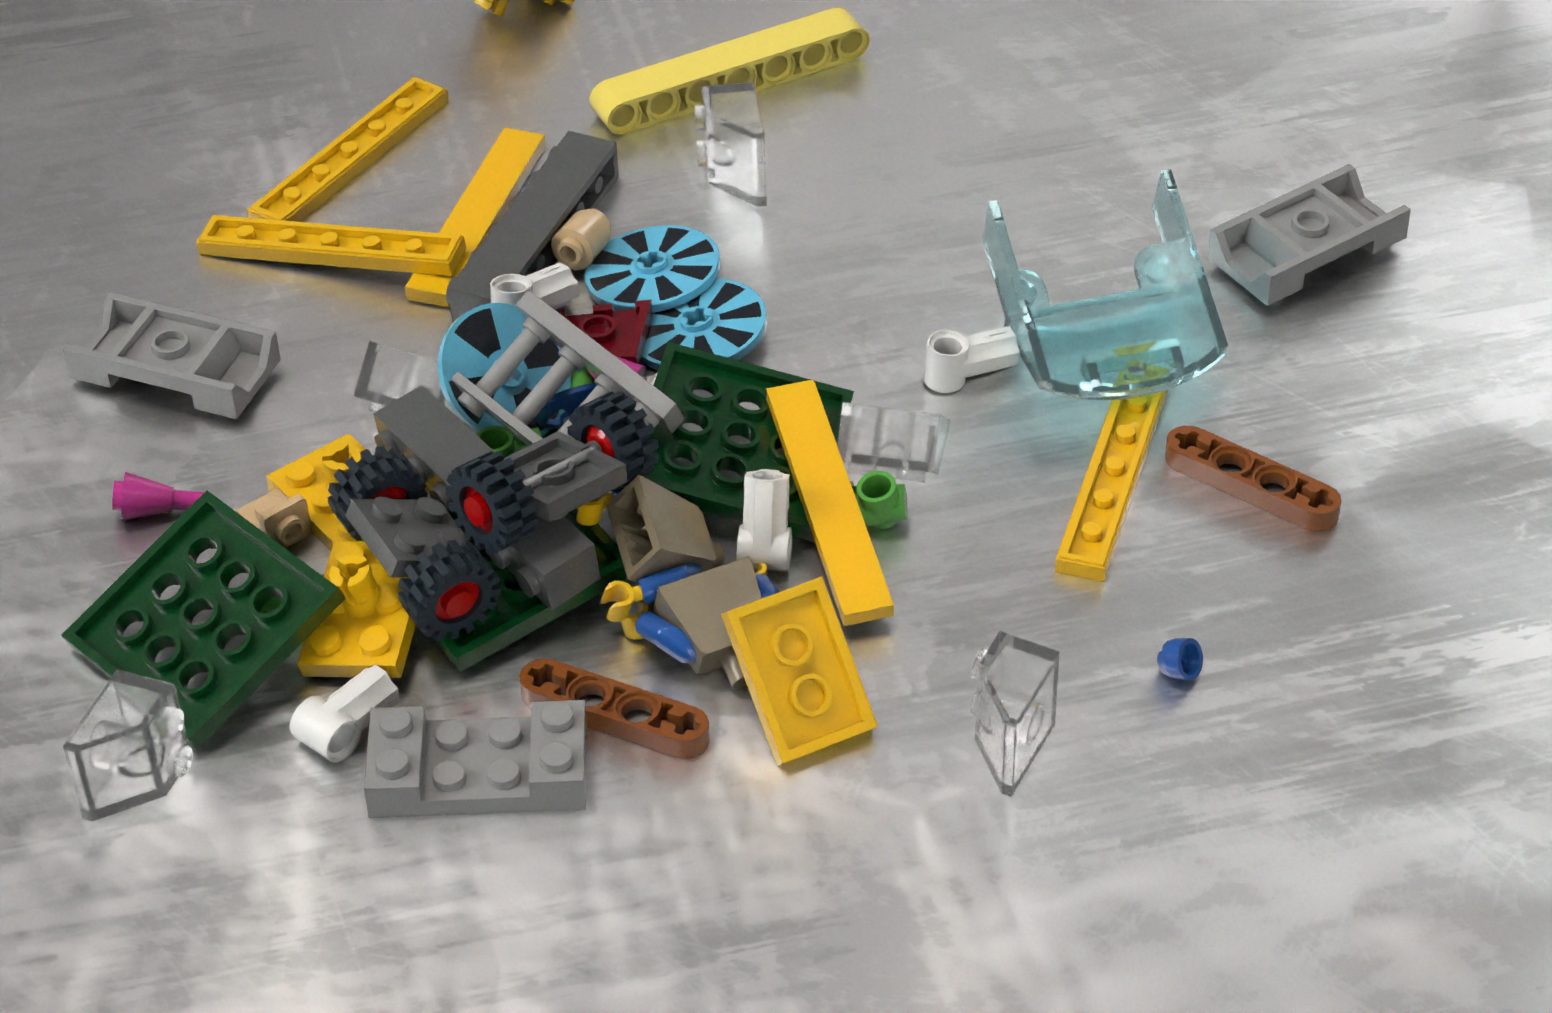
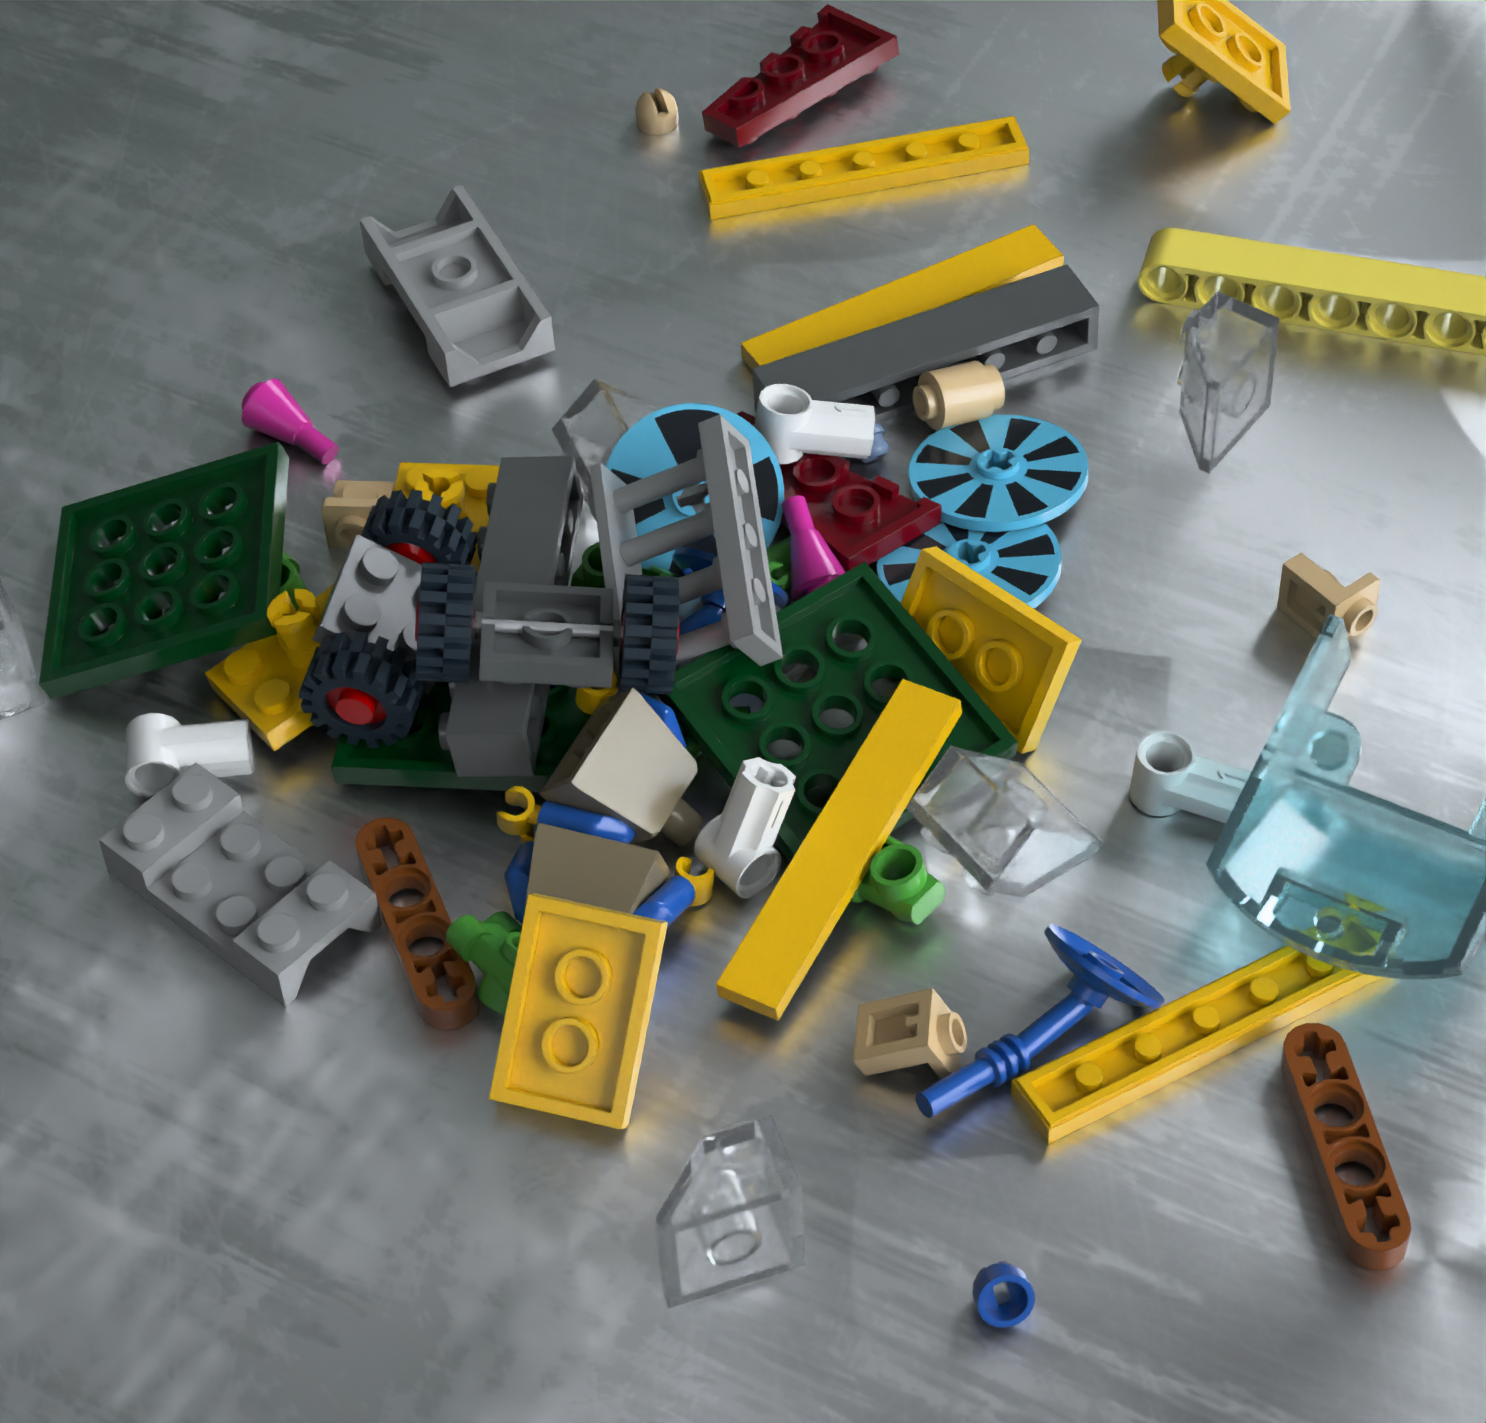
camera: 45 degrees right, 5 degrees up
yellow tile [196,215,466,276] -> none
none -> bright green plate [446,911,522,1014]
none -> tan hinge [635,88,679,135]
none -> dark red wing [702,4,899,148]
none -> tan bracket [853,988,967,1079]
none -> yellow plate [901,546,1082,754]
none -> blue dish [915,924,1165,1118]
none -> tan bracket [1277,553,1381,649]

